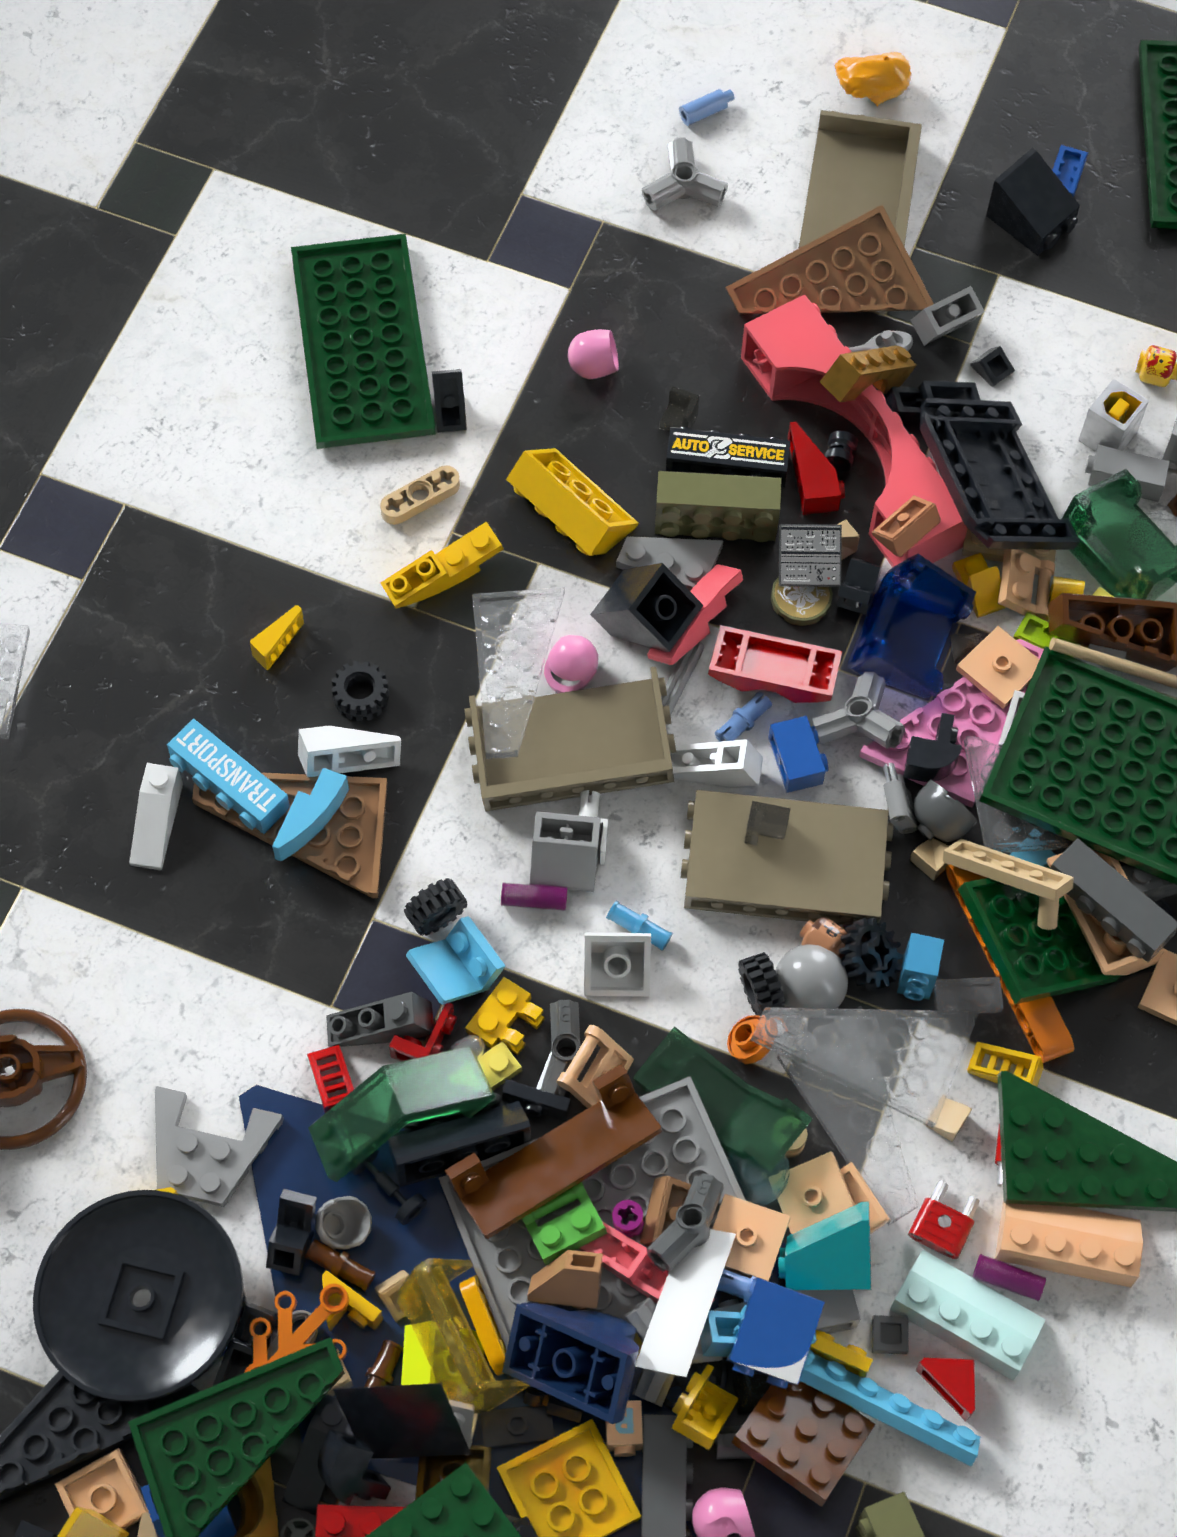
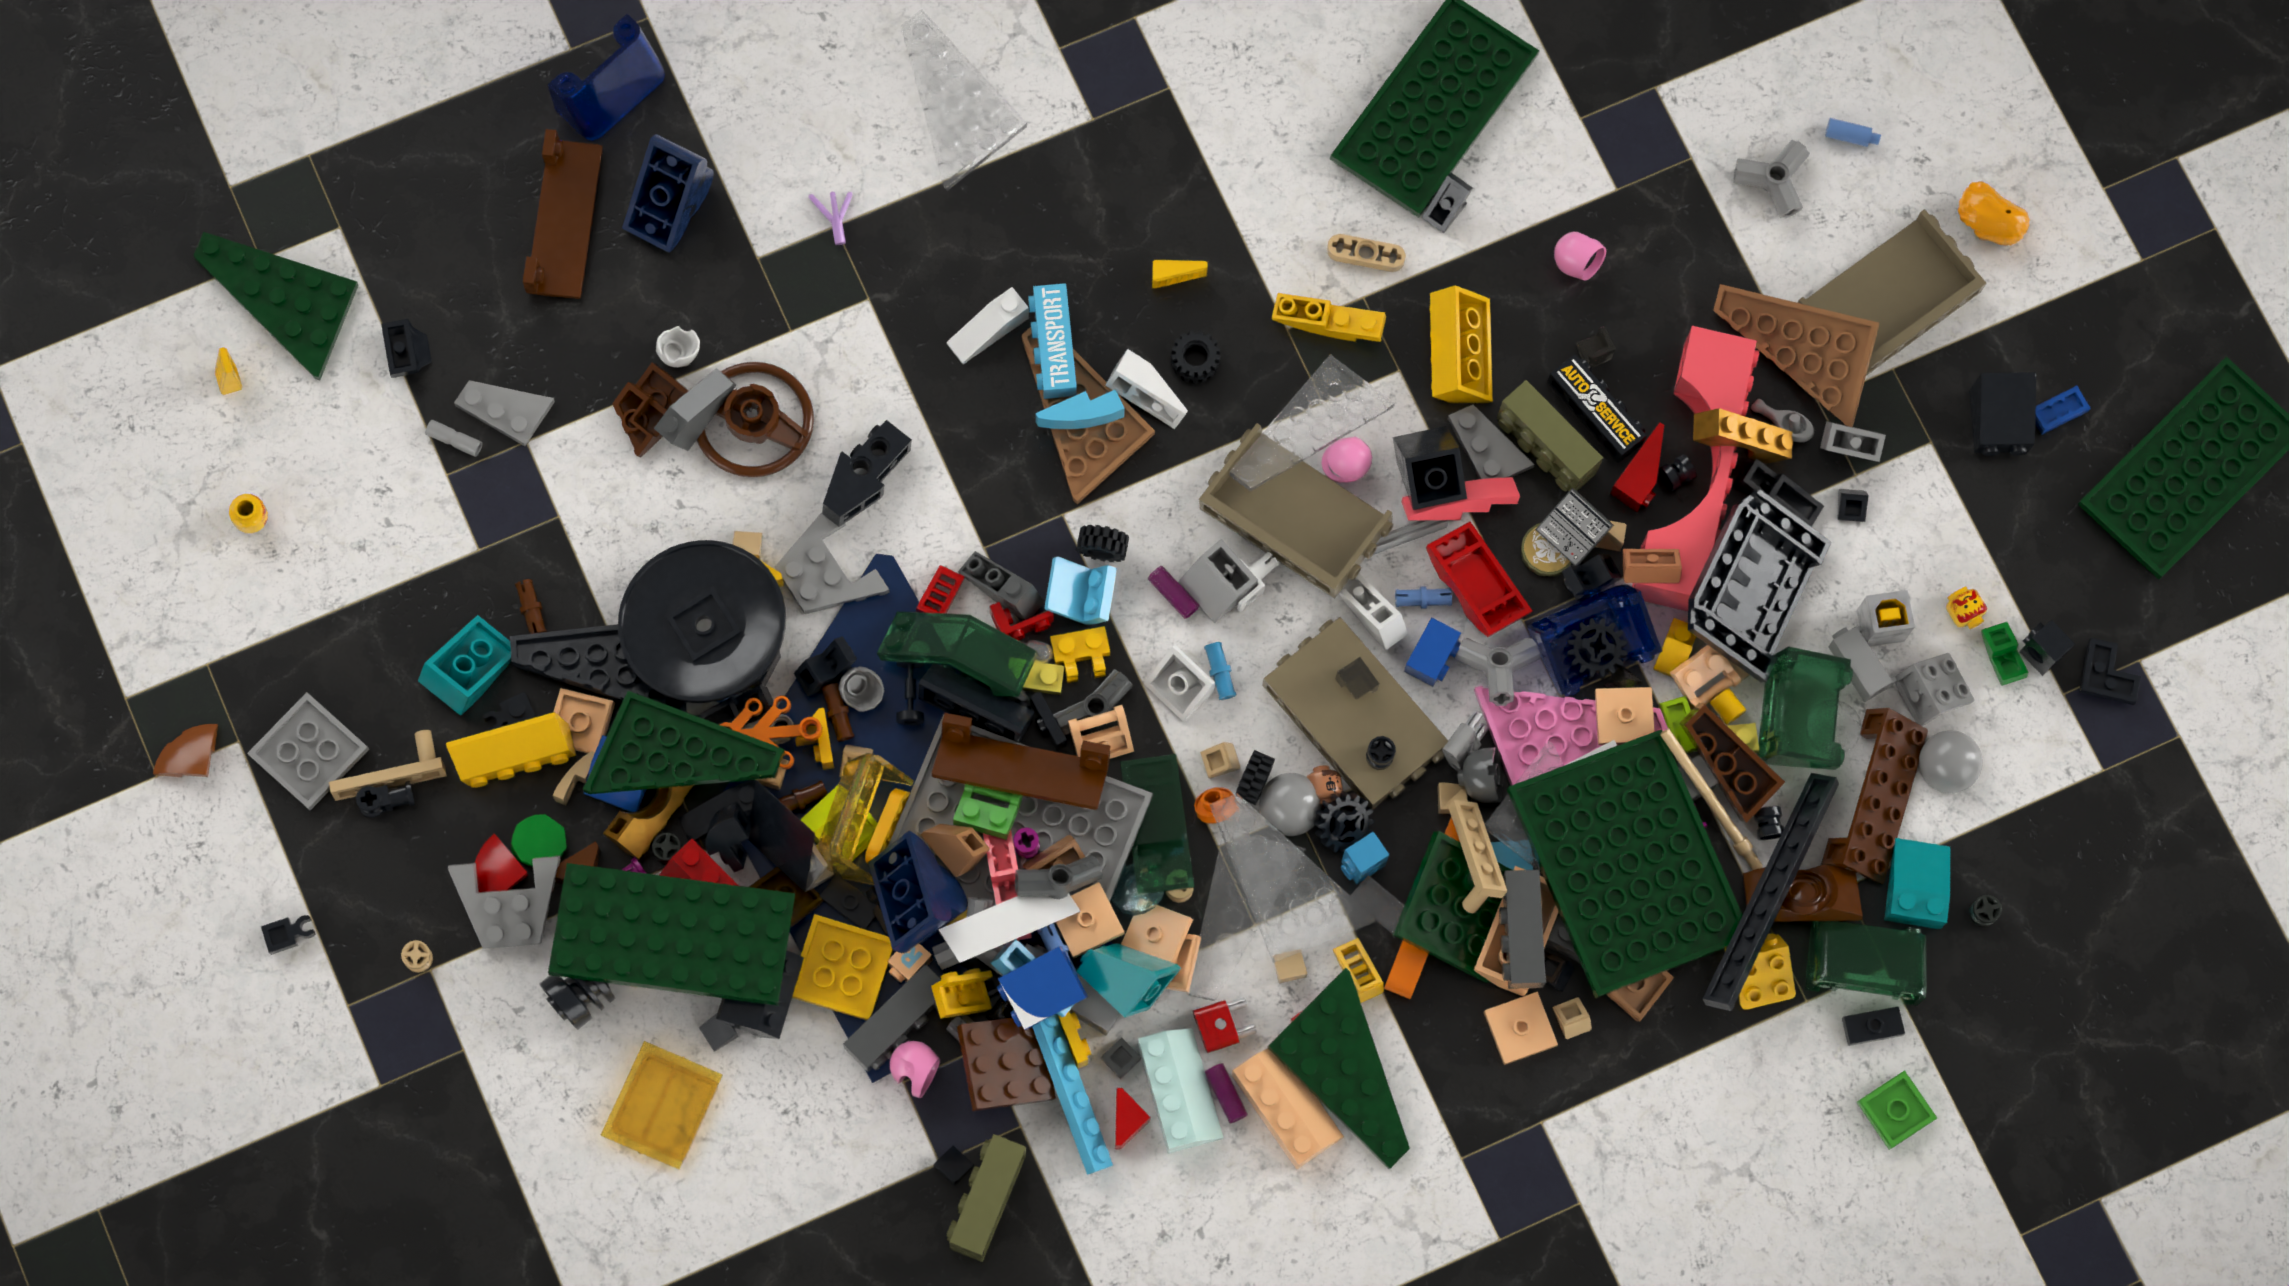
camera: 40 degrees right, 10 degrees up
black brick [903,713,962,782] -> none
none -> tan slope [733,531,763,560]
none -> black brick [822,420,912,527]
none -> tan slope [1200,742,1241,778]
none -> black wheel [1366,736,1396,770]
none -> black gear [1567,618,1627,679]

